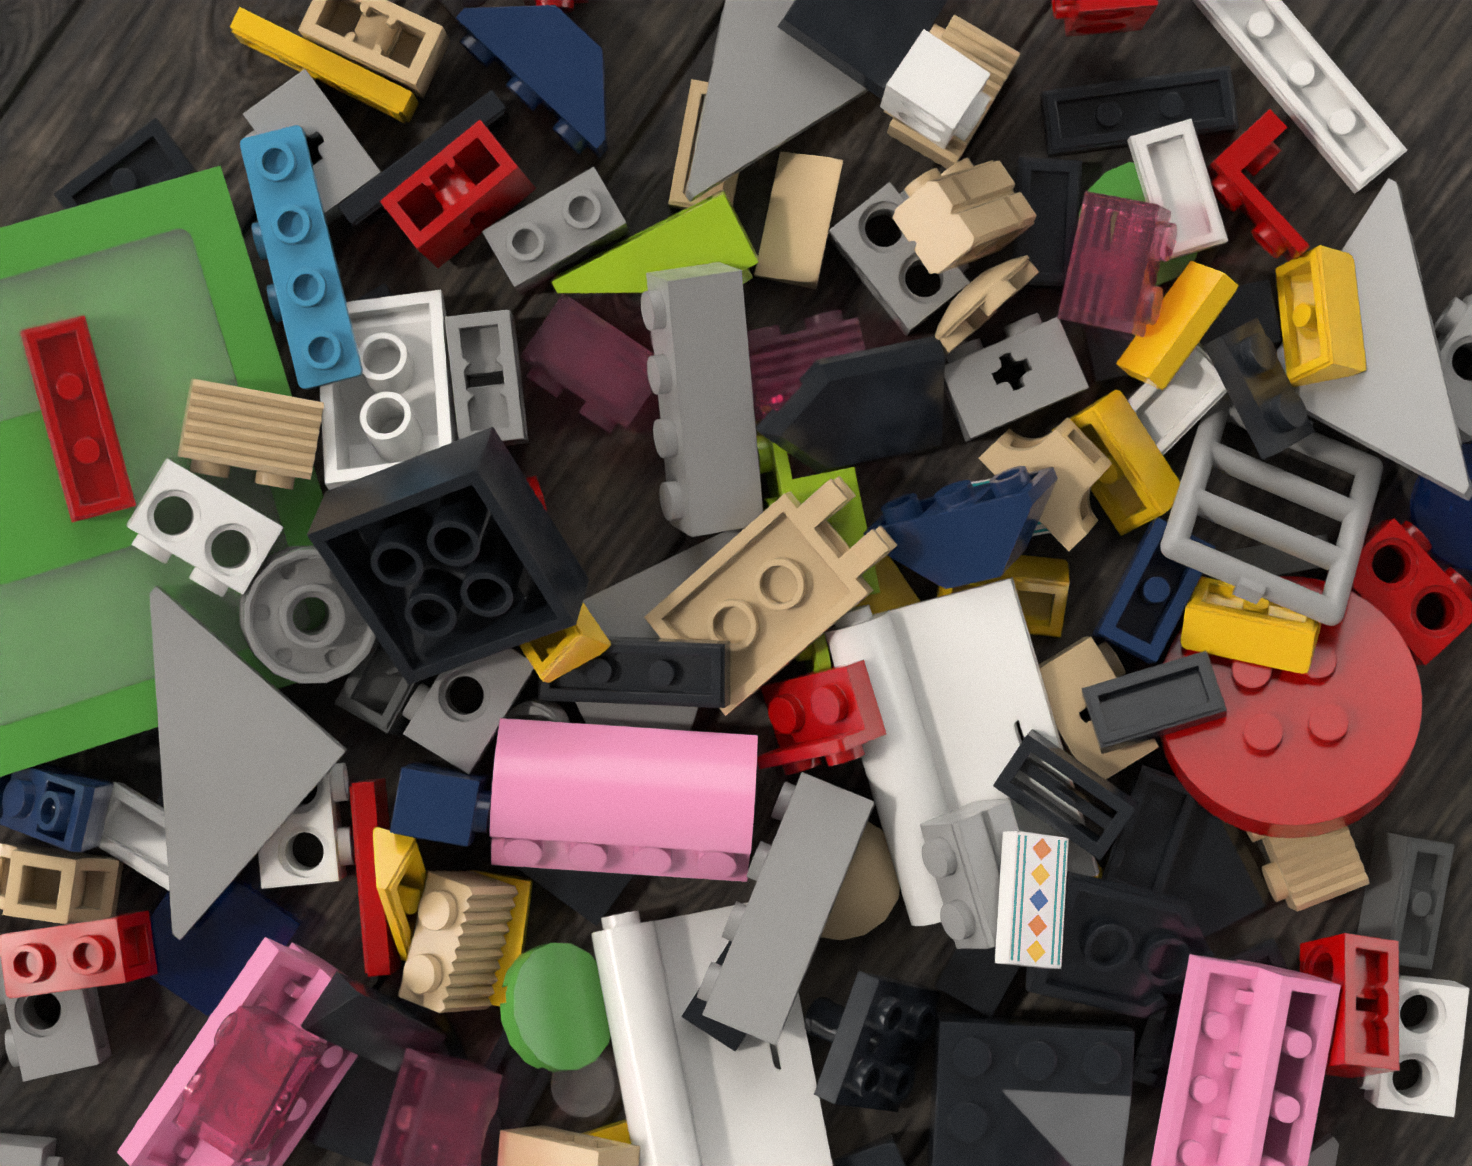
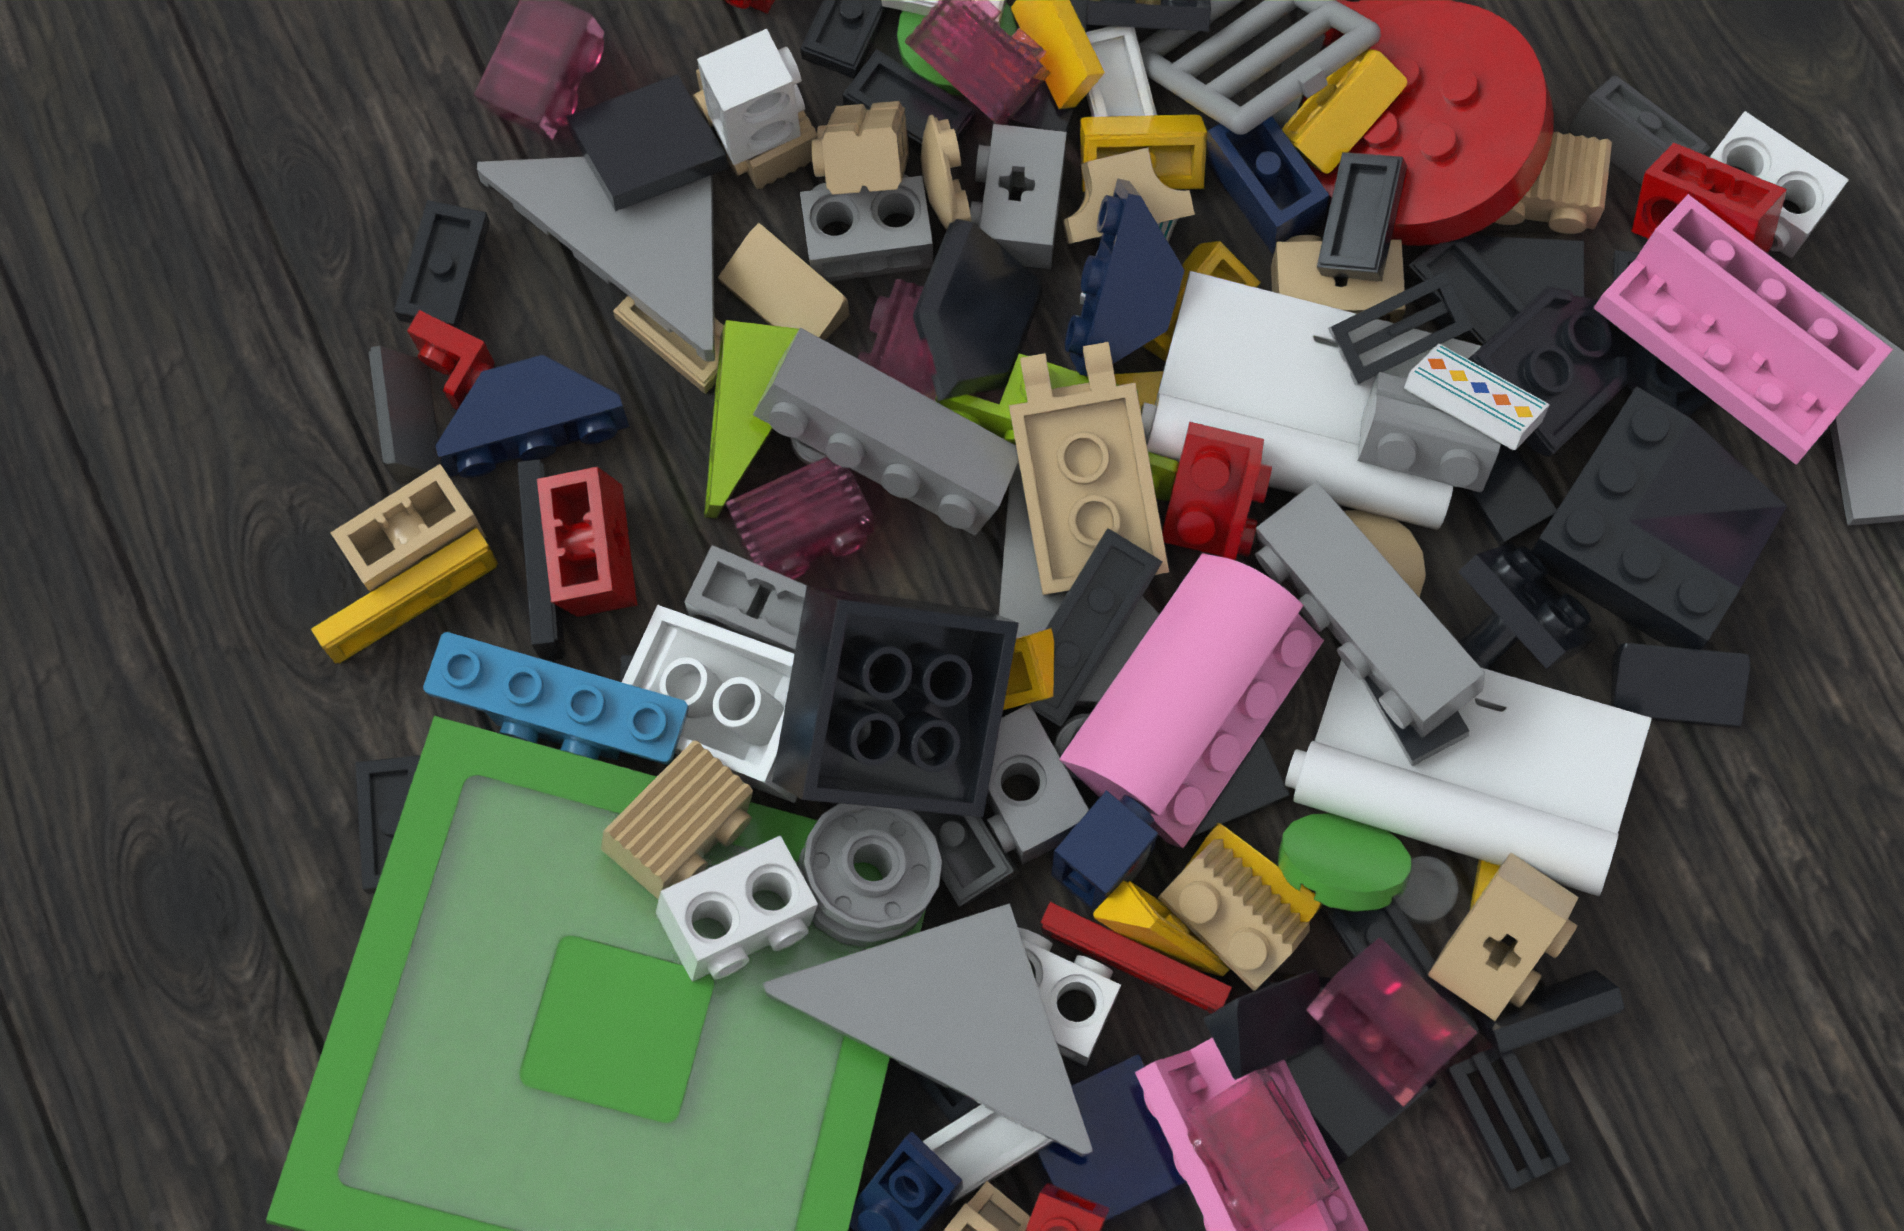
camera: 55 degrees left, 15 degrees down
red tile [20,315,136,522] -> none
light grey brick [243,69,381,226] -> none
light grey brick [482,167,629,295] -> none

